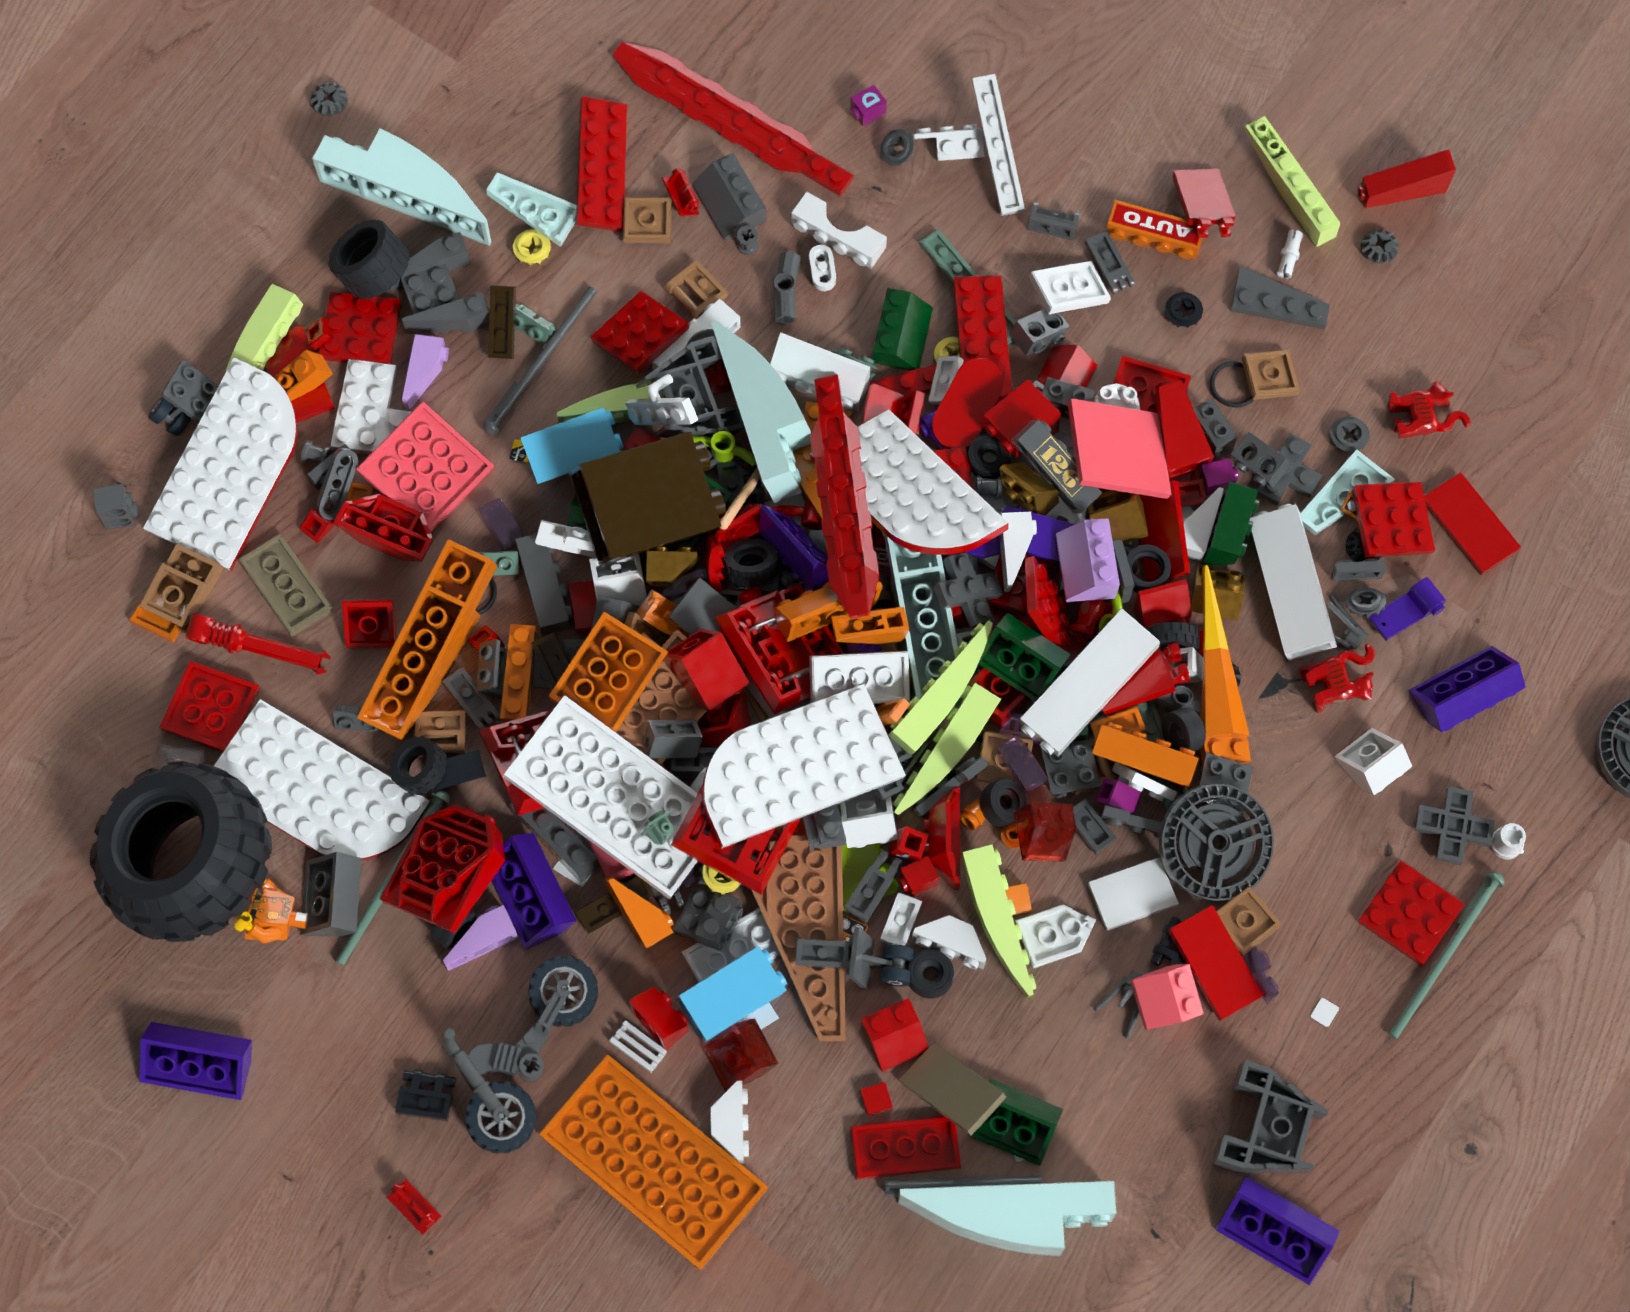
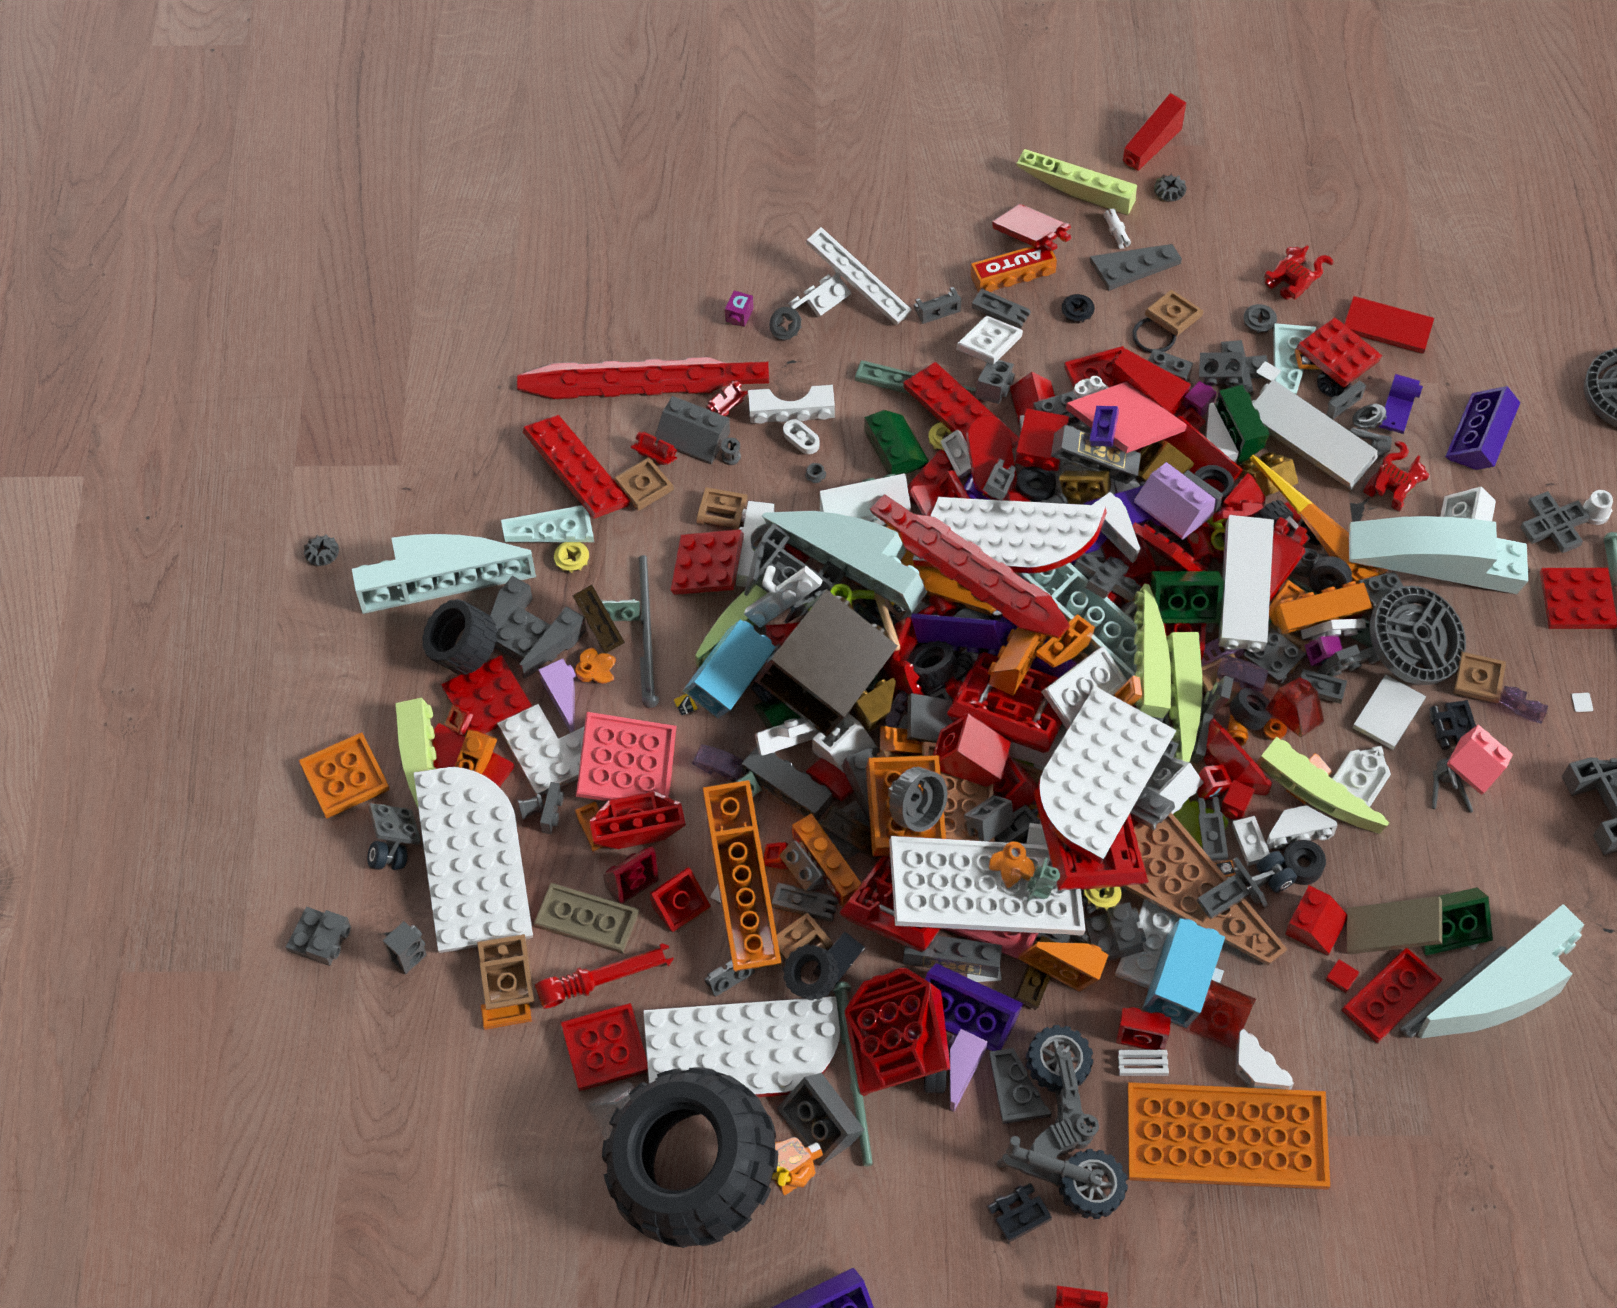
camera: 35 degrees left, 10 degrees down
red slope [299,508,334,543] -> none
dark grey plate [316,448,358,520] -> none
dark grey piece [774,251,801,324] -> none
red tile [1168,905,1264,1021] -> none
none -> dark grey plate [286,906,351,966]
none -> orange plate [299,732,390,819]
none -> orange plate [575,648,616,684]
none -> dark red slope [603,847,659,904]
none -> hinge [706,381,748,416]
none -> dark grey plate [805,463,826,483]
none -> dark grey piece [888,767,947,832]
none -> dark grey hinge [983,459,1016,501]
none -> orange plate [989,841,1035,888]
none -> dark grey wing [989,1048,1052,1124]
none -> dark purple plate [1090,405,1119,447]
none -> red slope [1213,500,1262,523]
none -> white sticker [1257,362,1281,381]
none -> light aqua slope [1349,516,1528,594]

